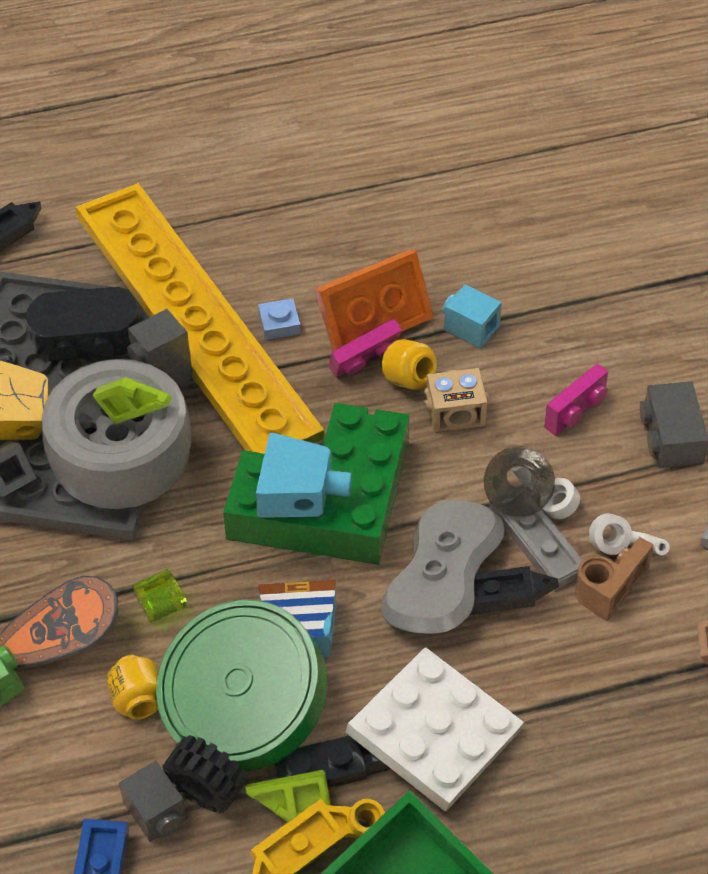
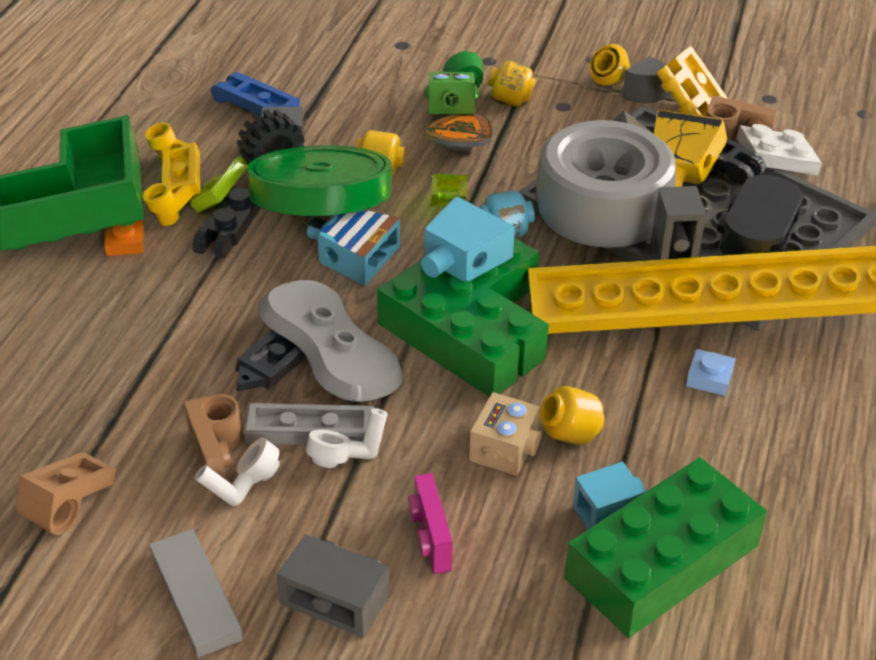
camera: 120 degrees right, 10 degrees down
lime tile [92,377,172,425] -> none
orange plate [315,249,434,351] -> none
dark pink plate [329,319,402,378] -> none
white plate [345,647,524,812] -> none
clear smoke piece [484,446,555,518] -> none
none -> medium azure head [479,190,534,238]
none -> green brick [564,457,767,639]

